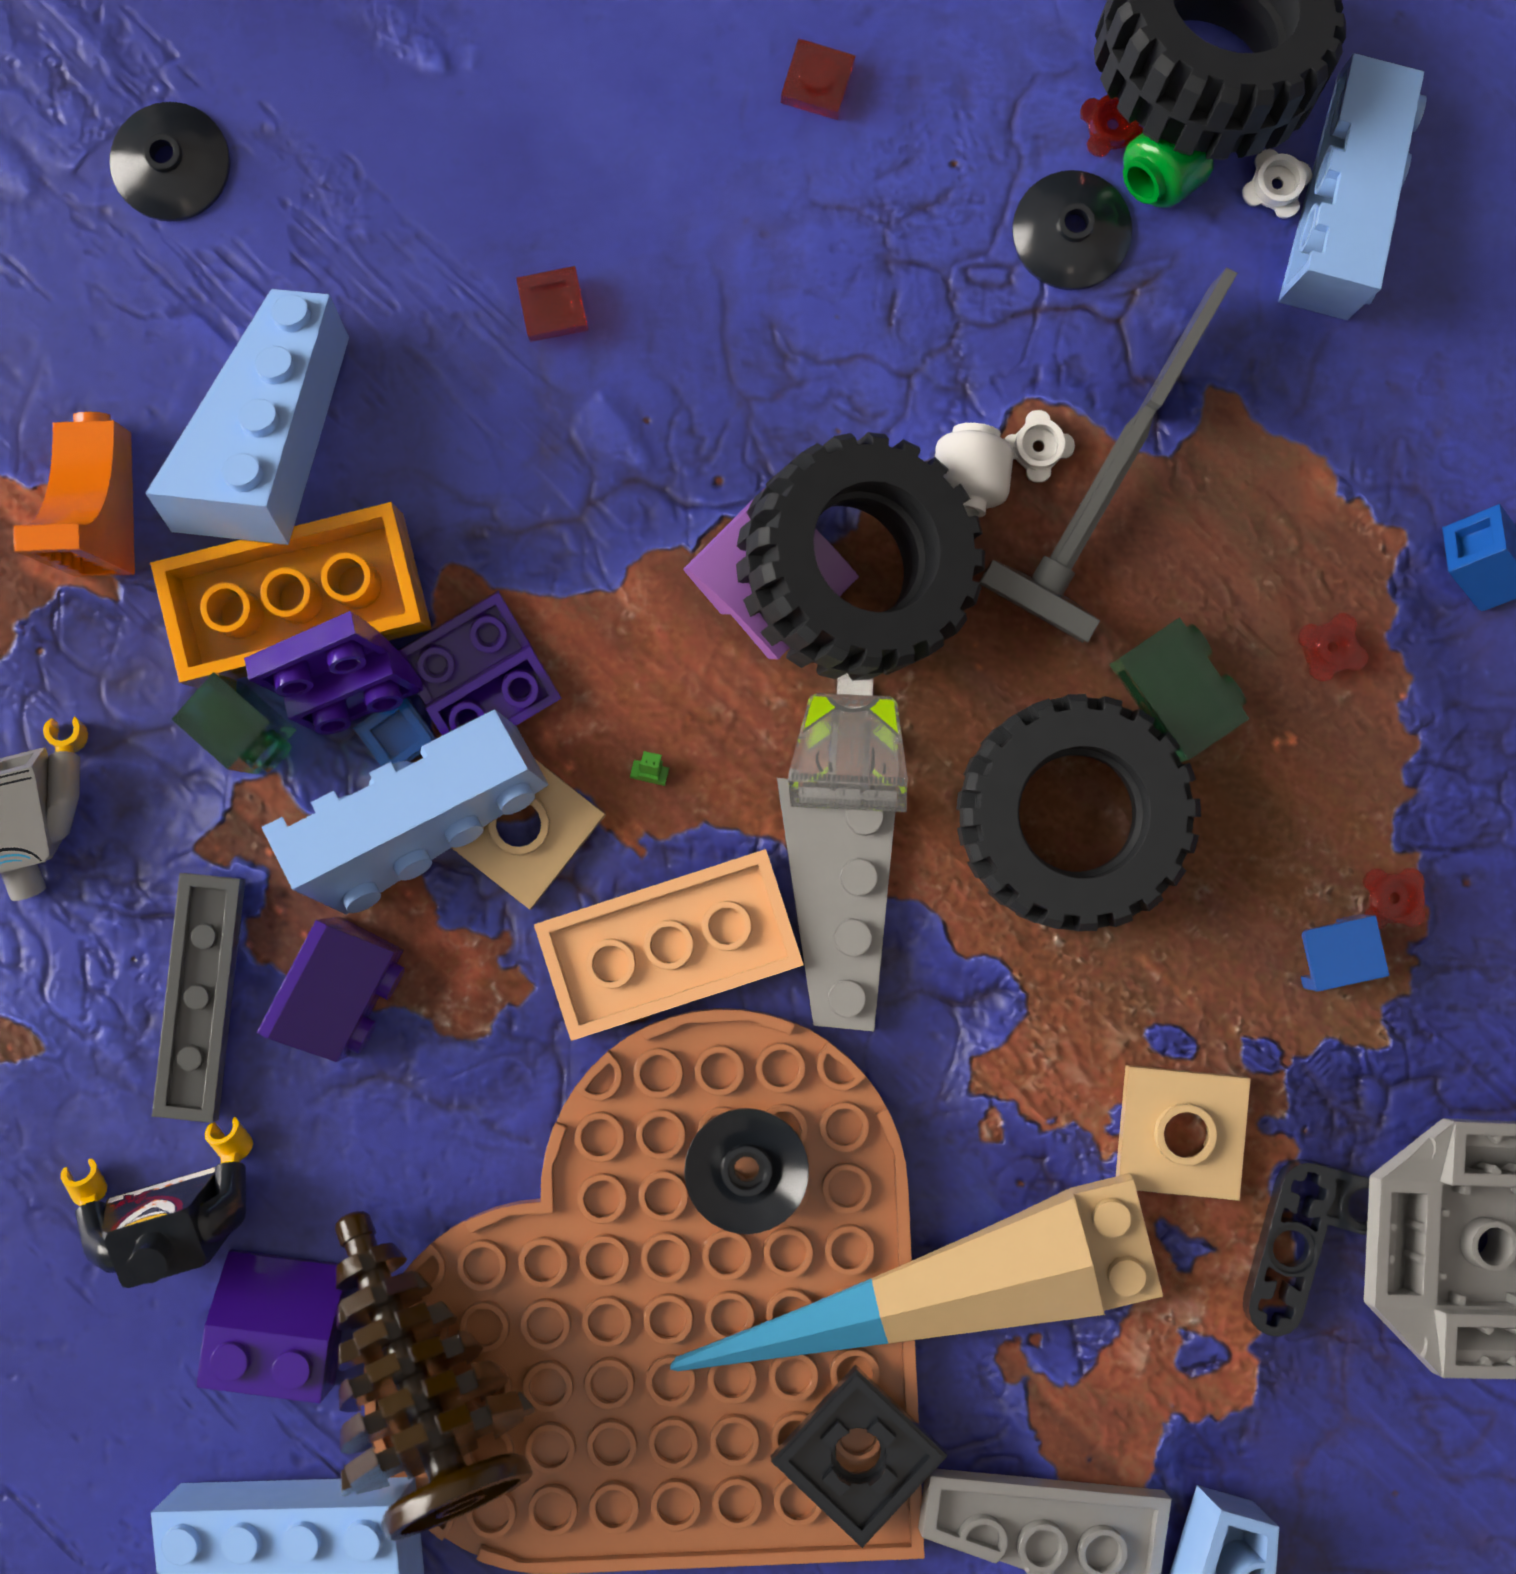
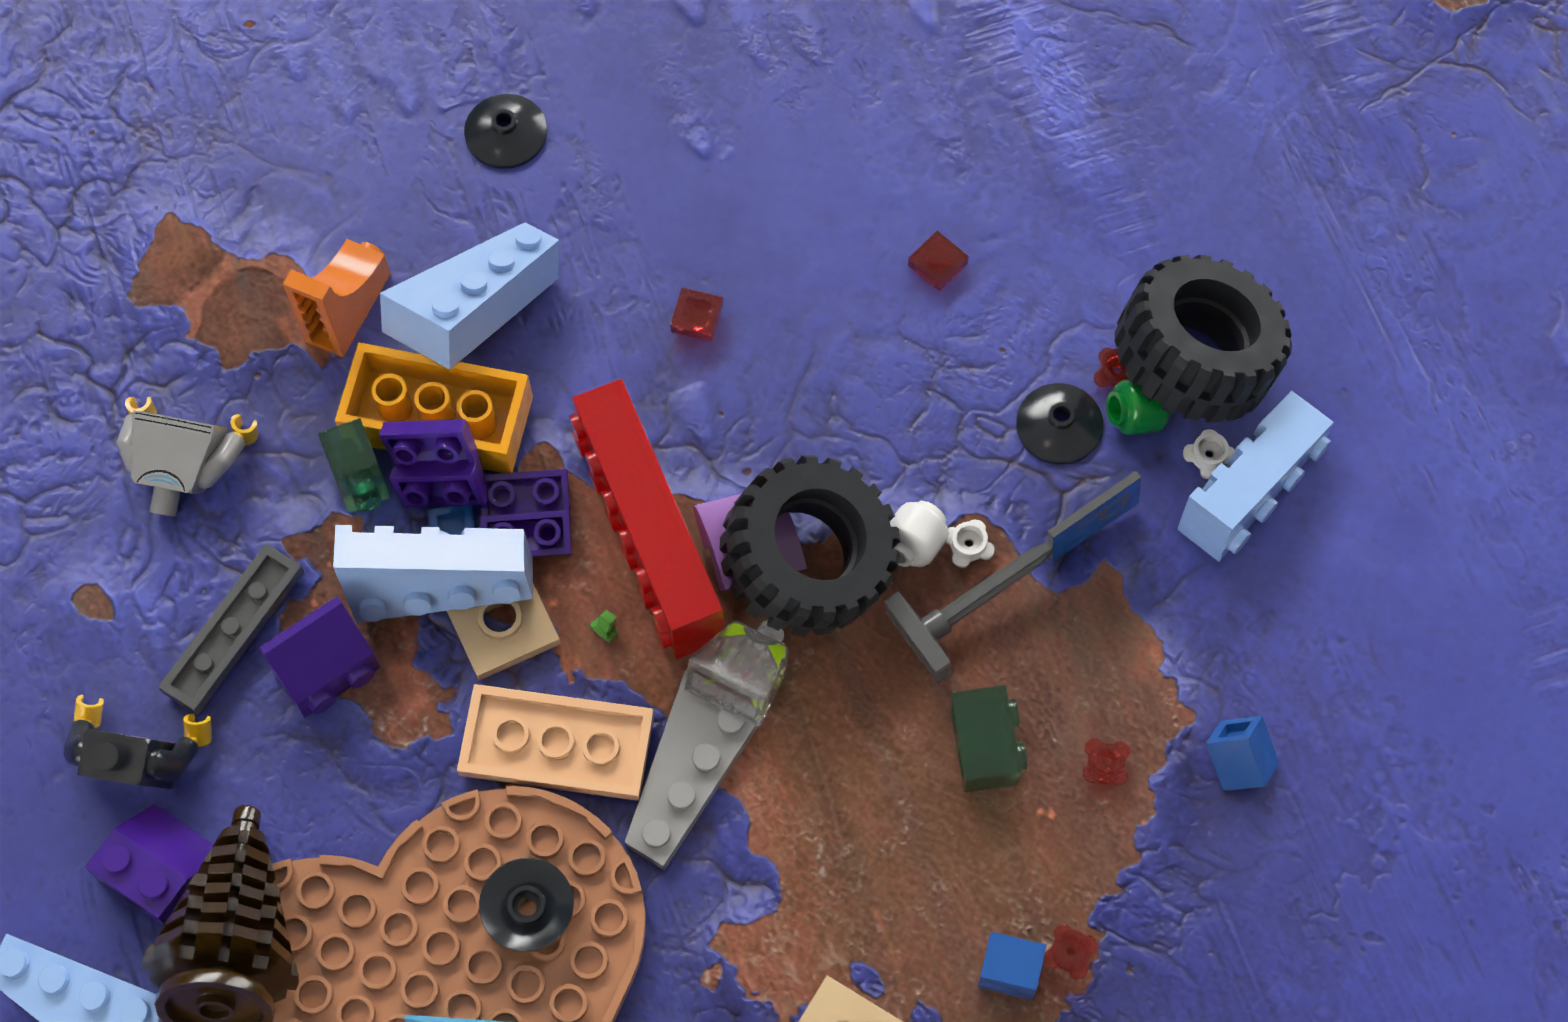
camera: 25 degrees right, 20 degrees down
black tyre [956,694,1201,932] -> none
none -> red brick [569,378,726,660]

